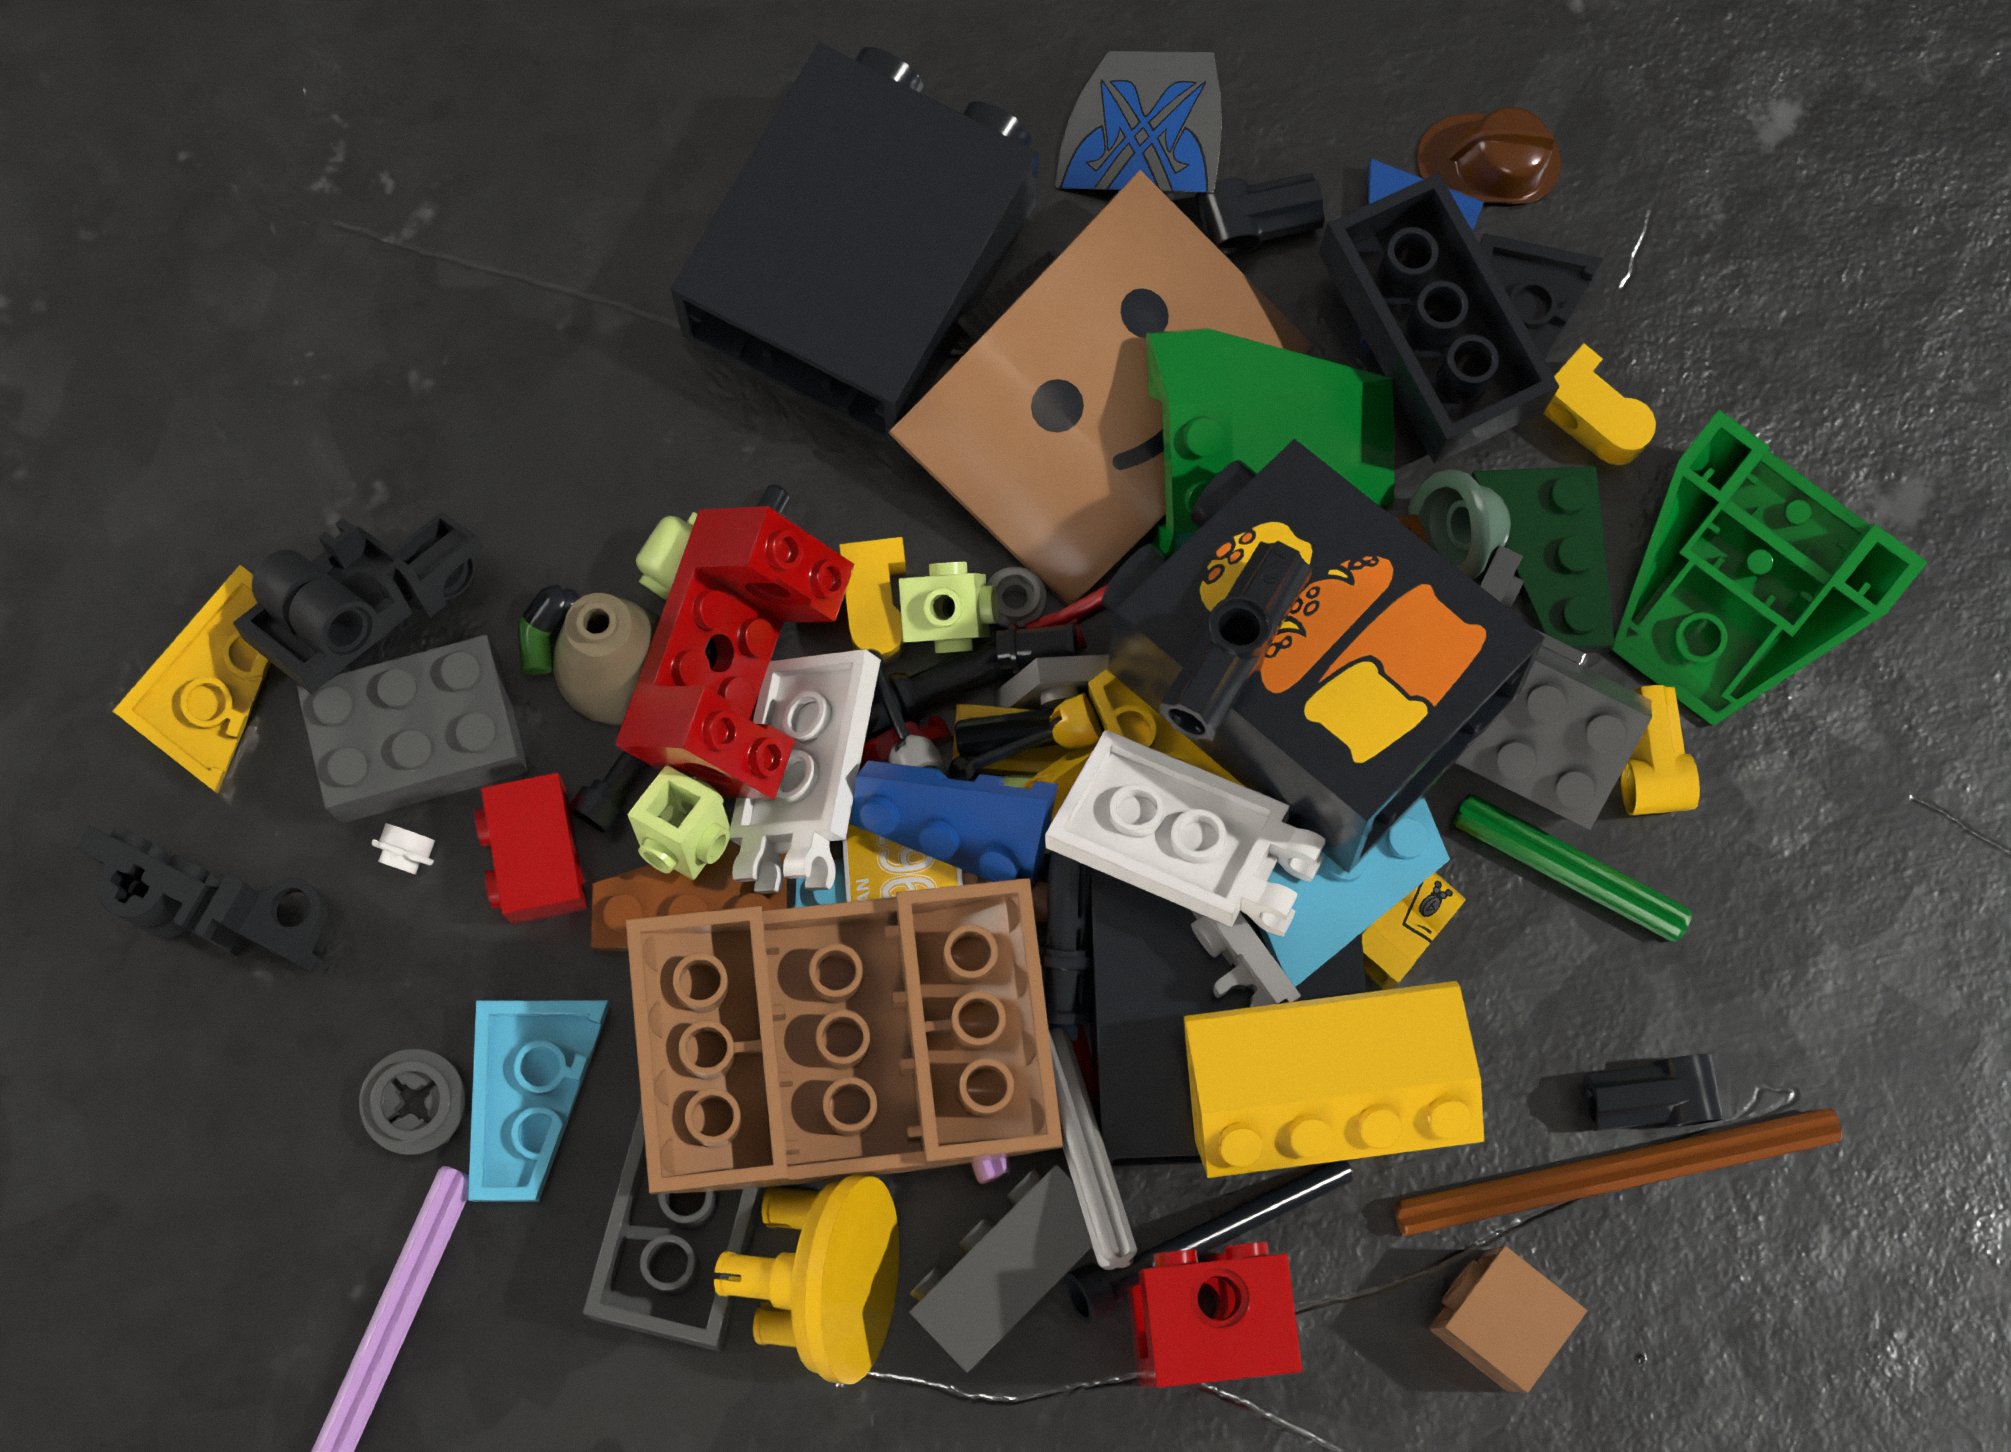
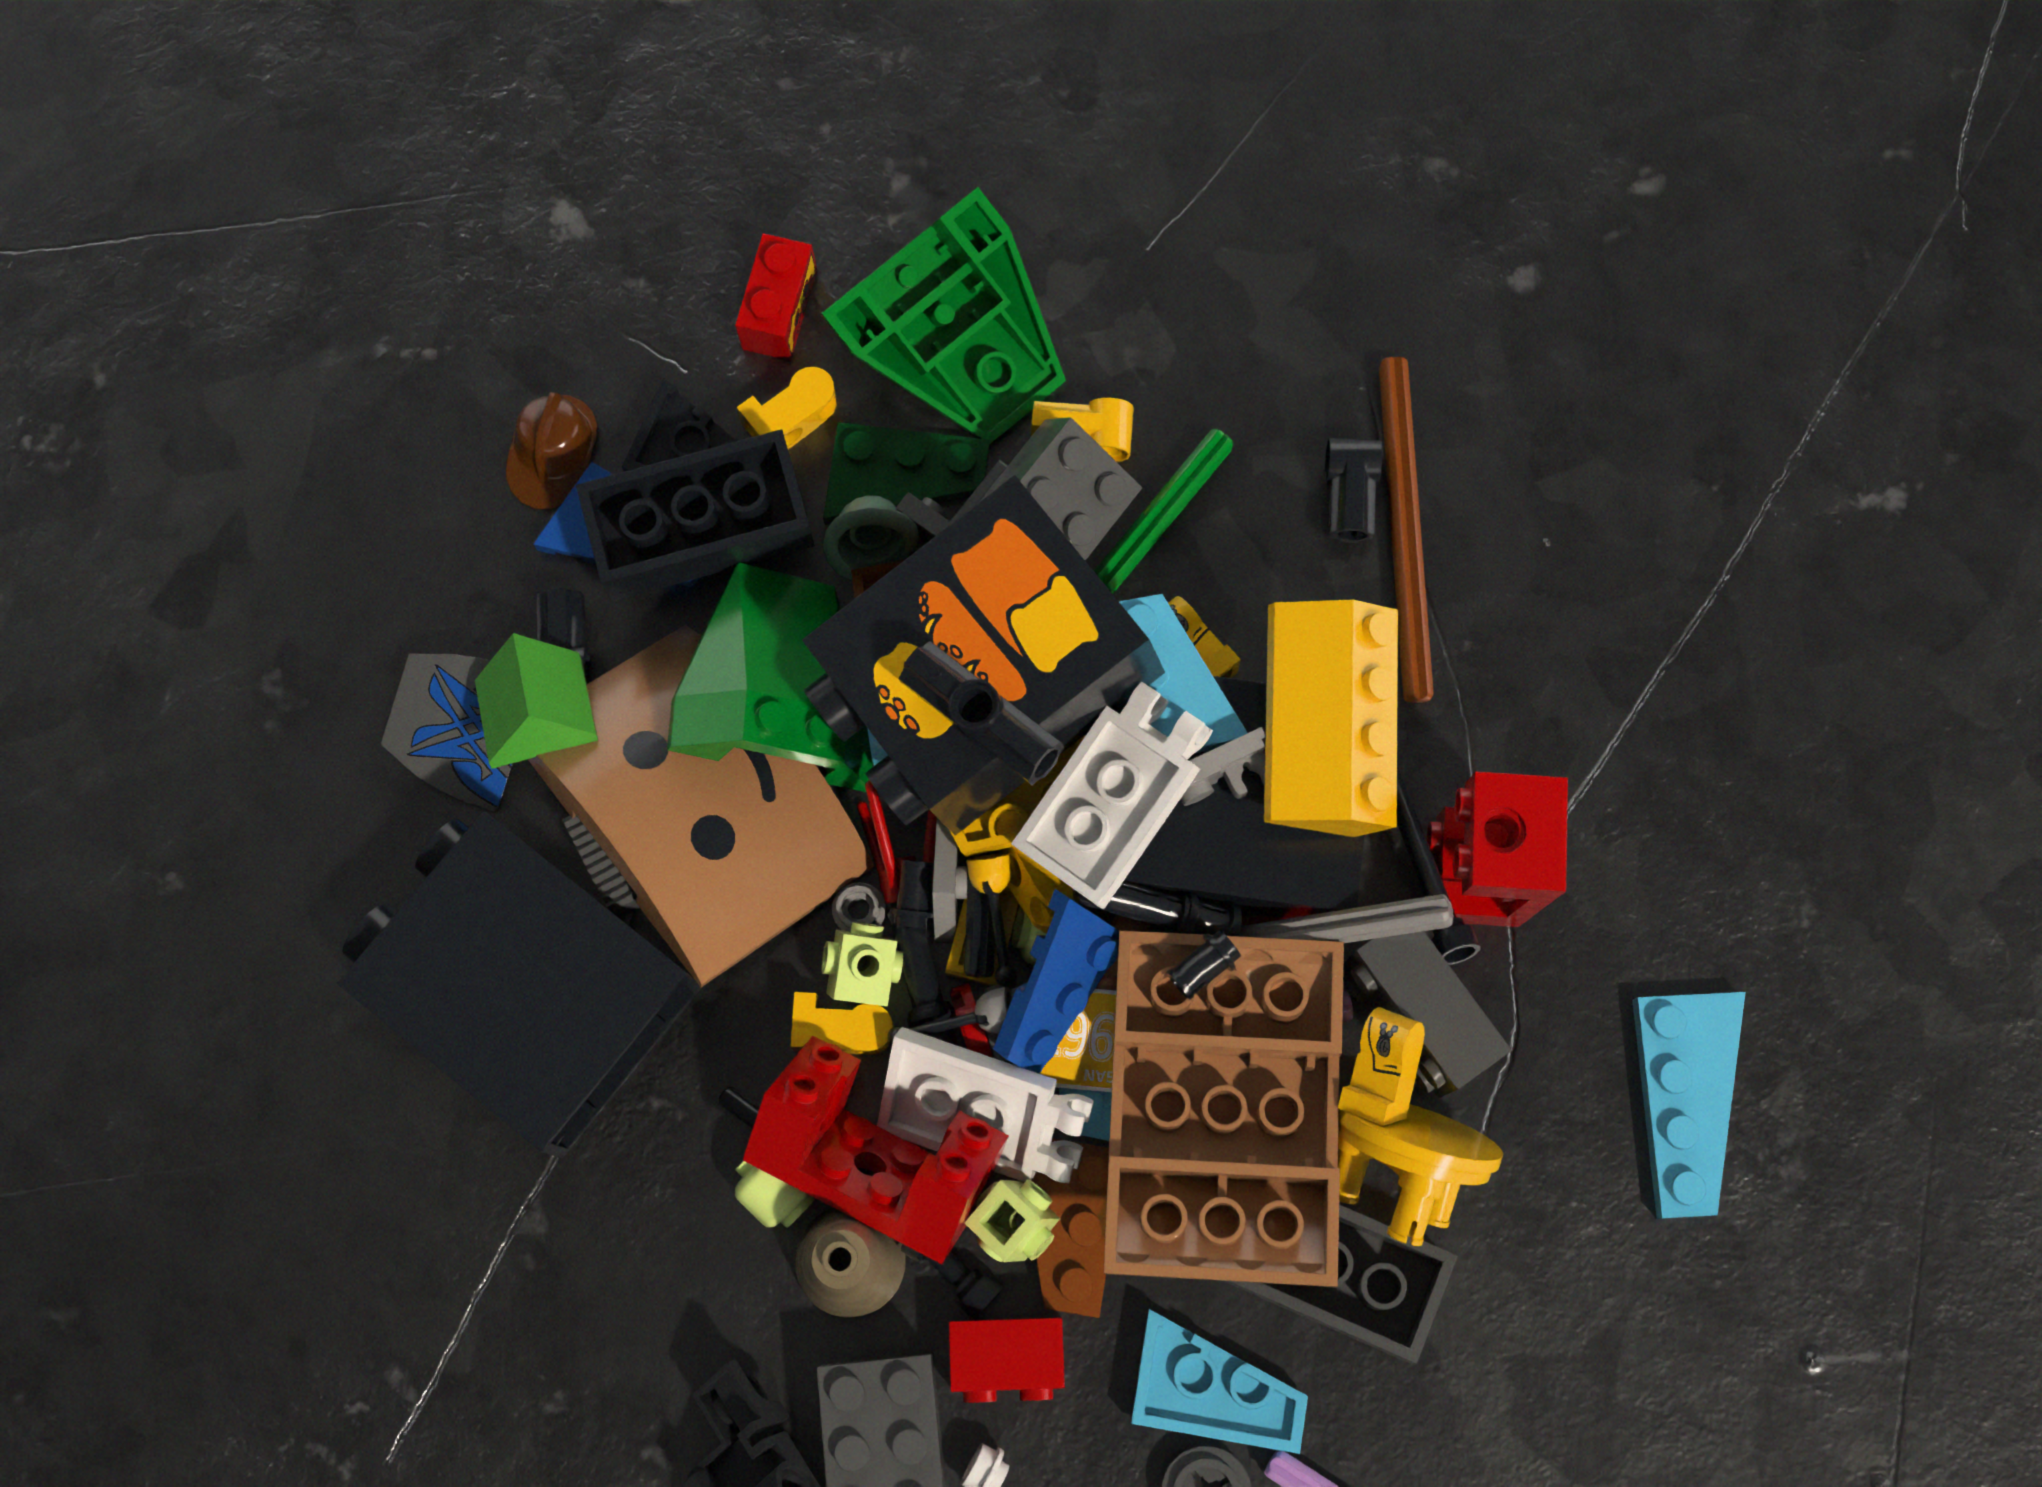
camera: 75 degrees left, 0 degrees up
arm [518,584,580,675] -> none
medium nougat head [1428,1246,1588,1393] -> none
none -> bright green slope [475,633,598,769]
none -> red brick [735,233,817,361]
none -> black pin [1166,930,1241,1000]
none -> yellow leg [1338,1007,1425,1126]

